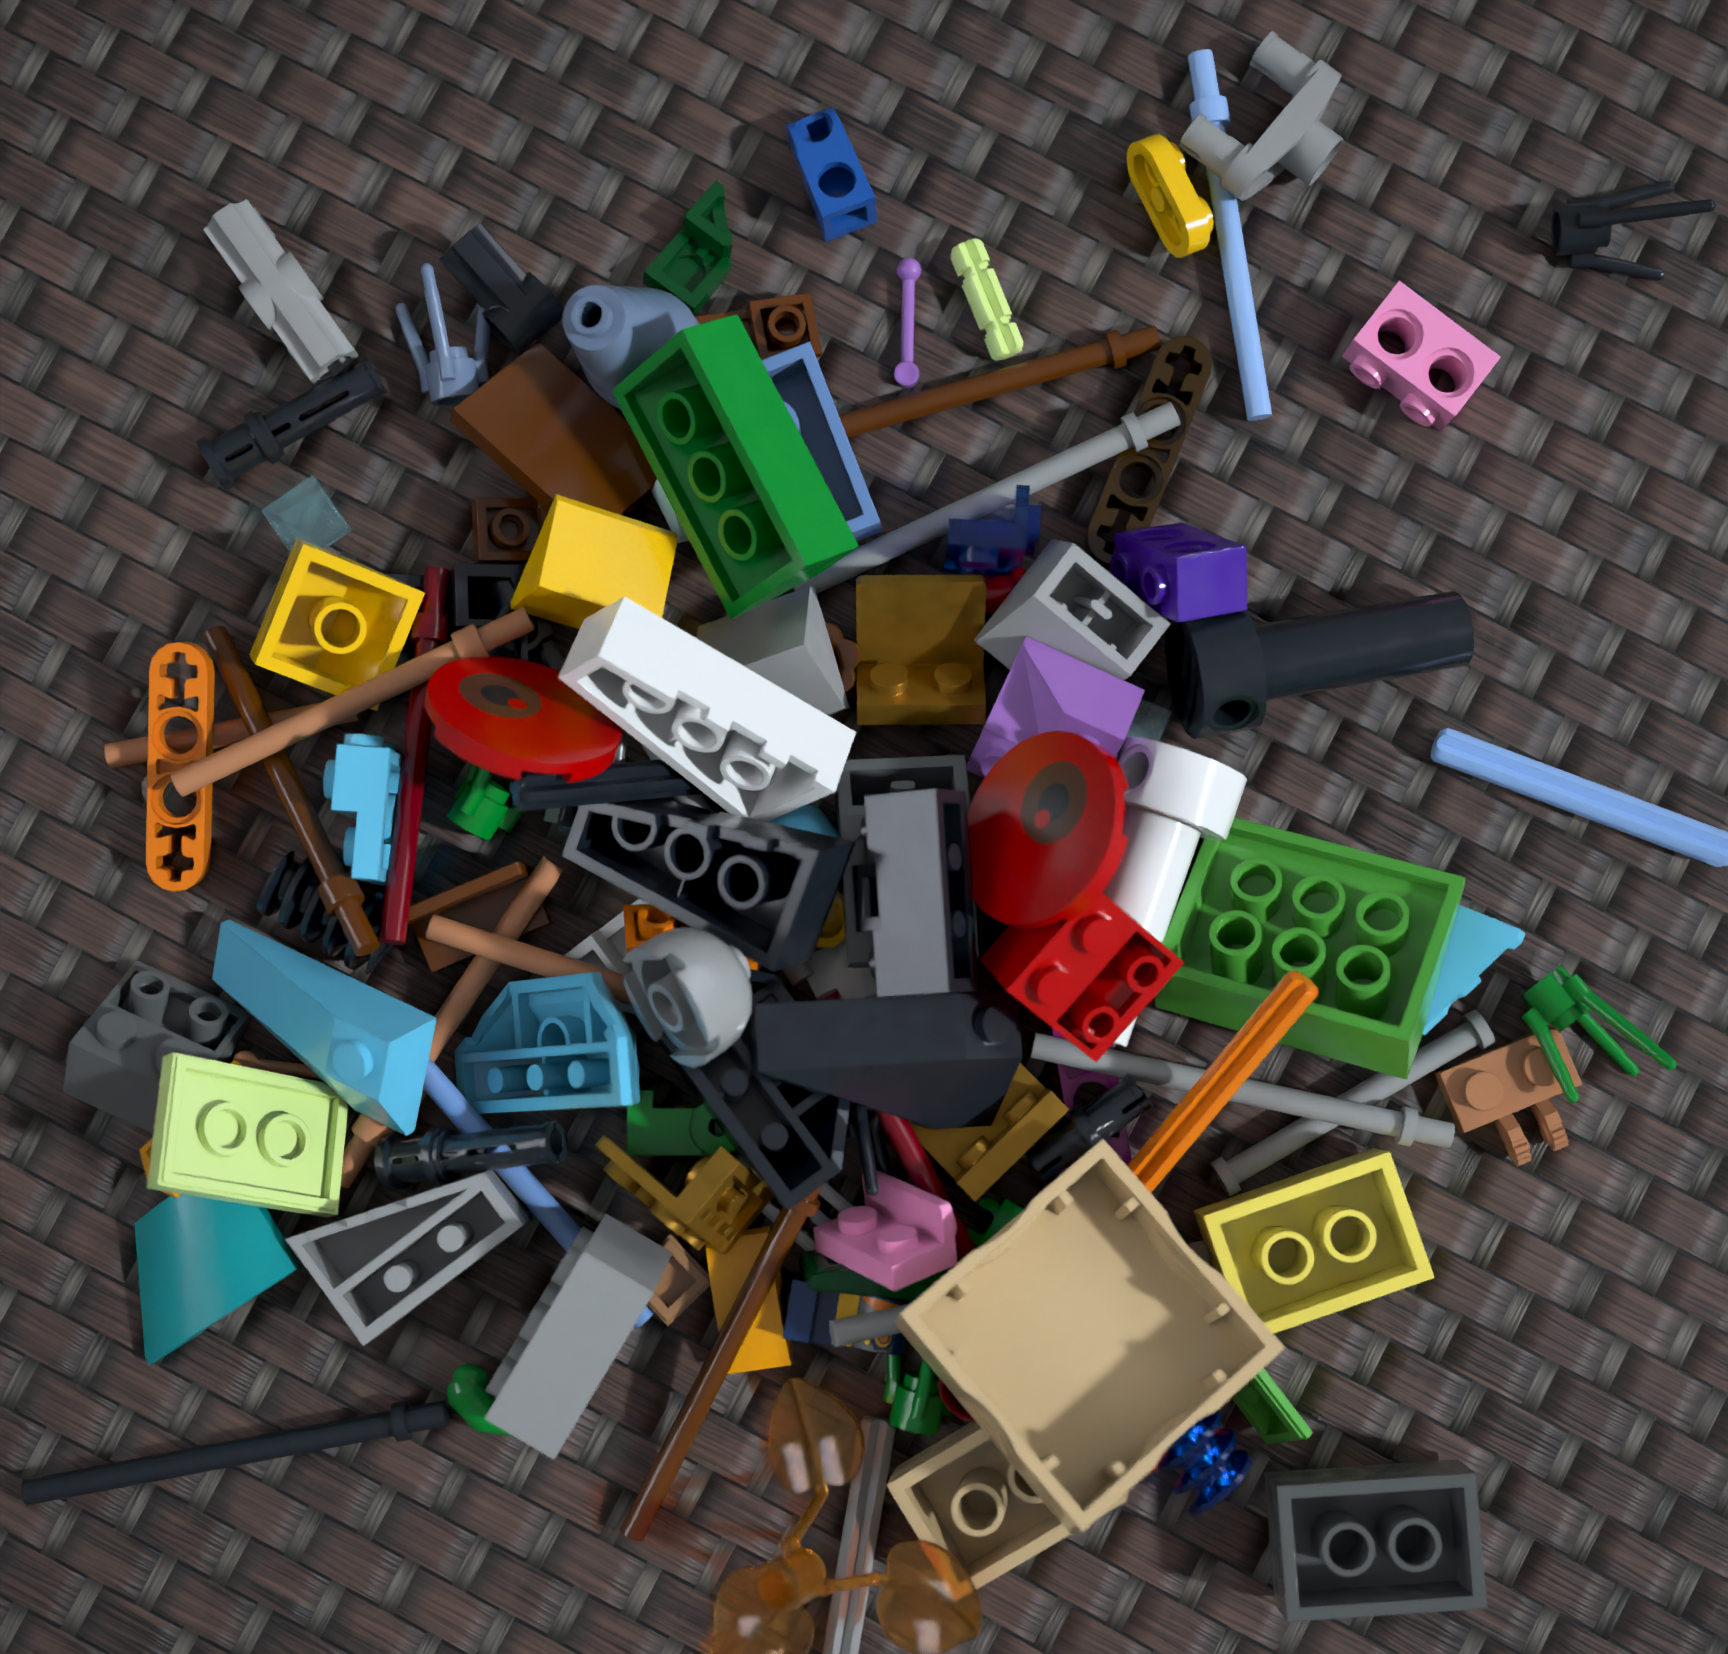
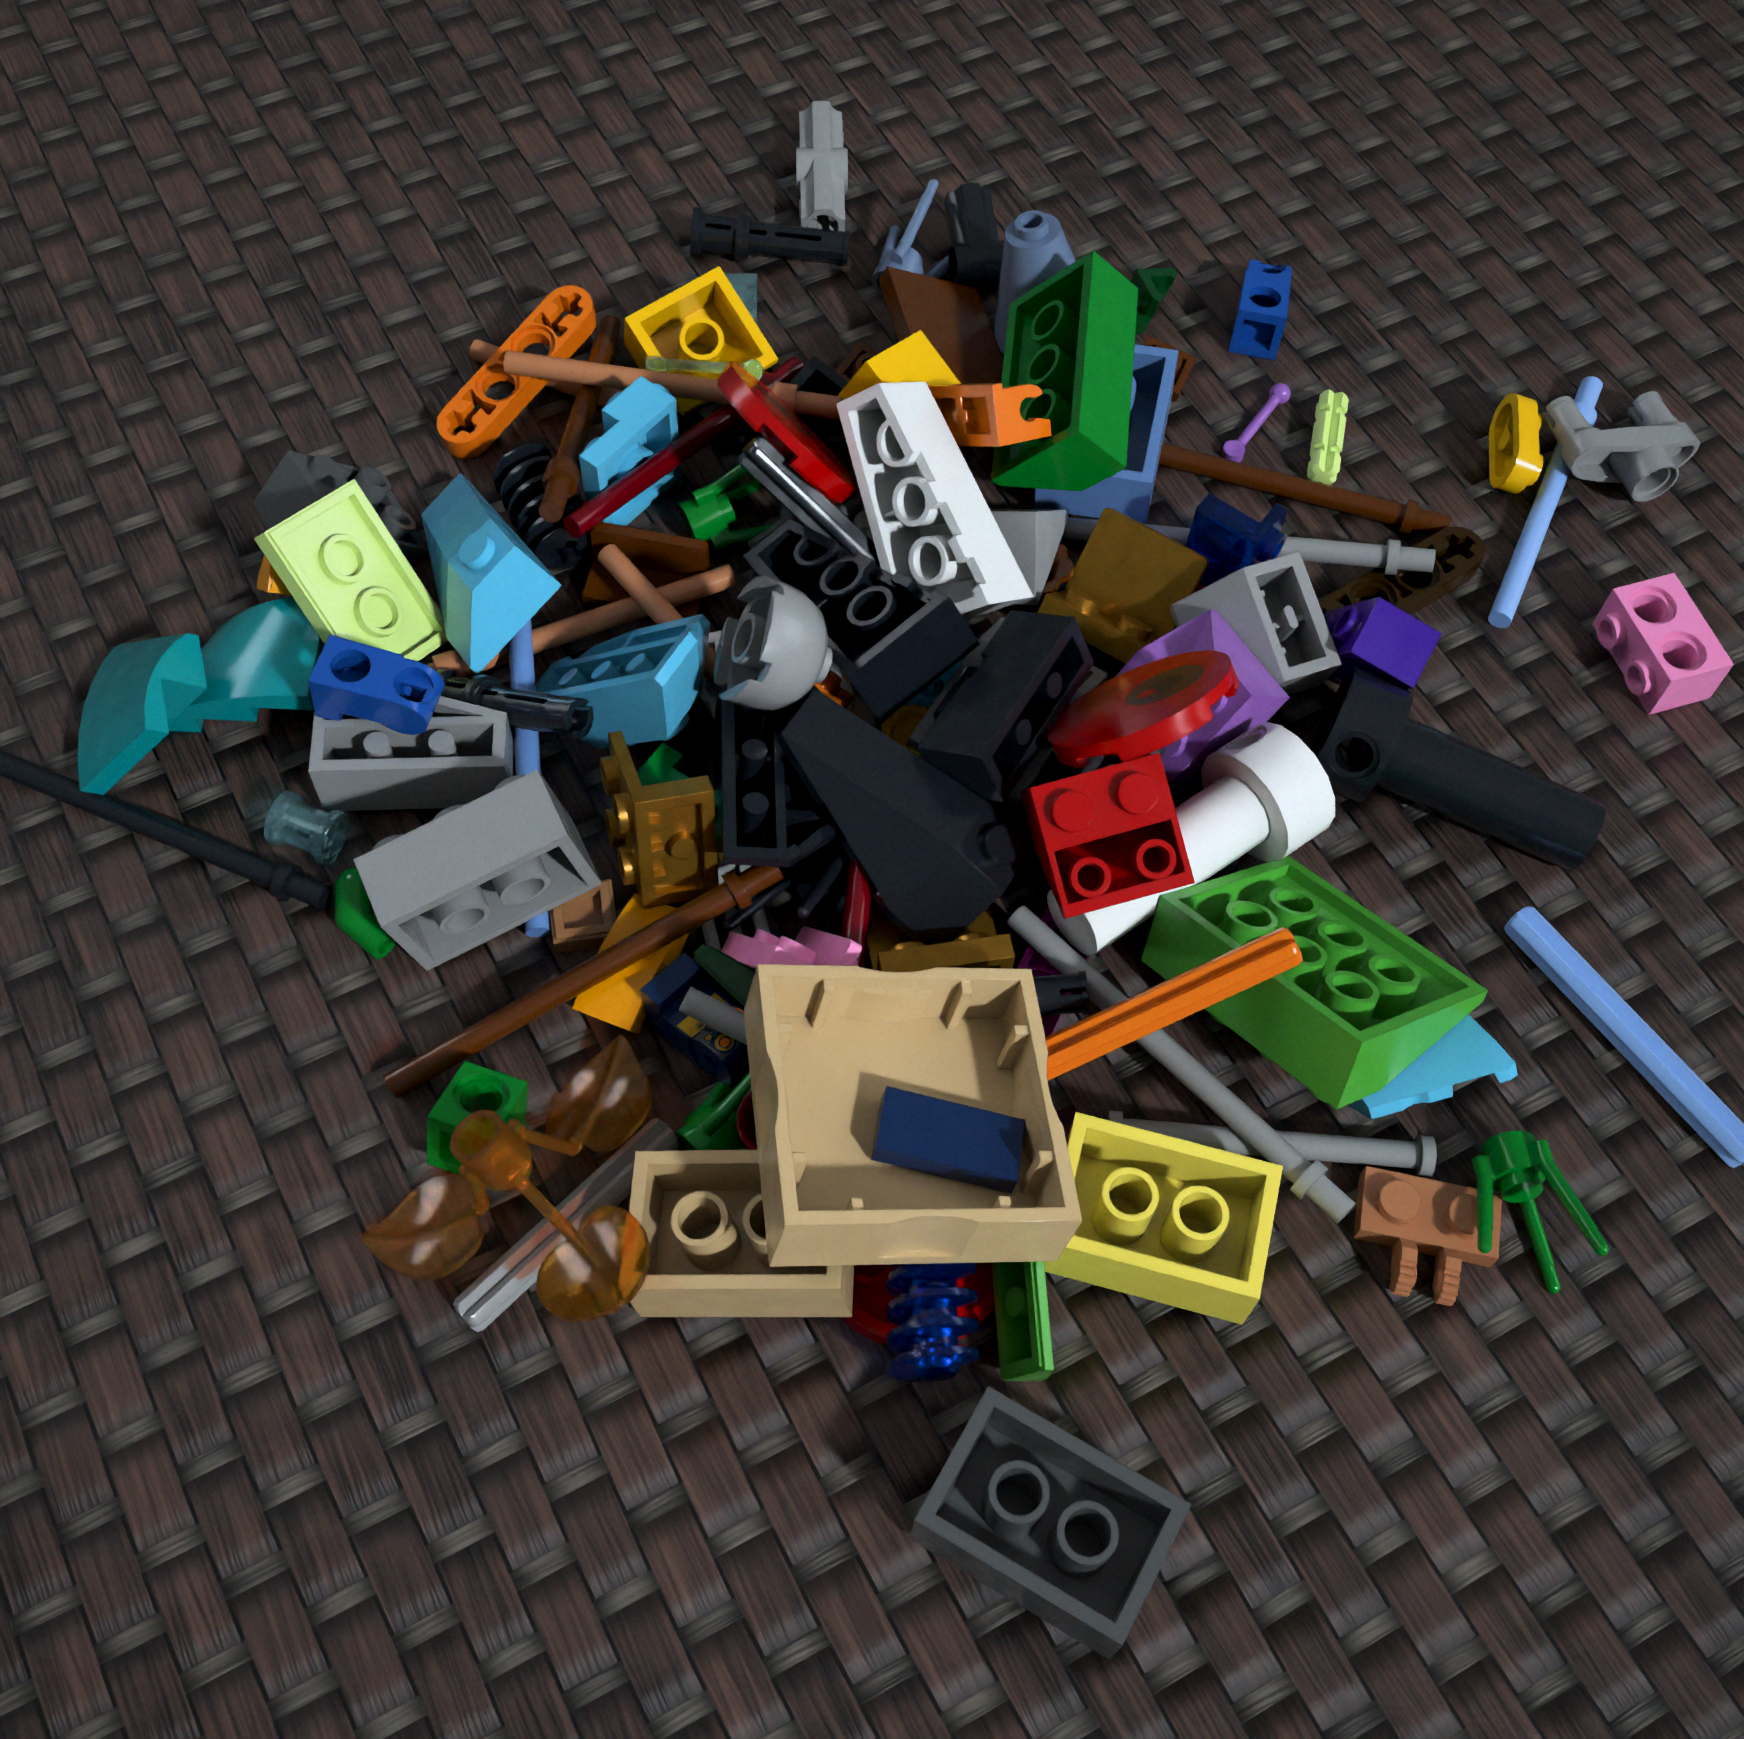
camera: 30 degrees right, 25 degrees down
none -> teal slope [77,633,207,795]
none -> clear light blue bush [264,791,351,866]
none -> blue leg [308,635,445,735]
none -> green brick [427,1061,528,1186]
none -> clear light blue hinge [645,356,763,380]
none -> dark blue tile [871,1086,1025,1194]
none -> orange hinge [928,383,1052,447]

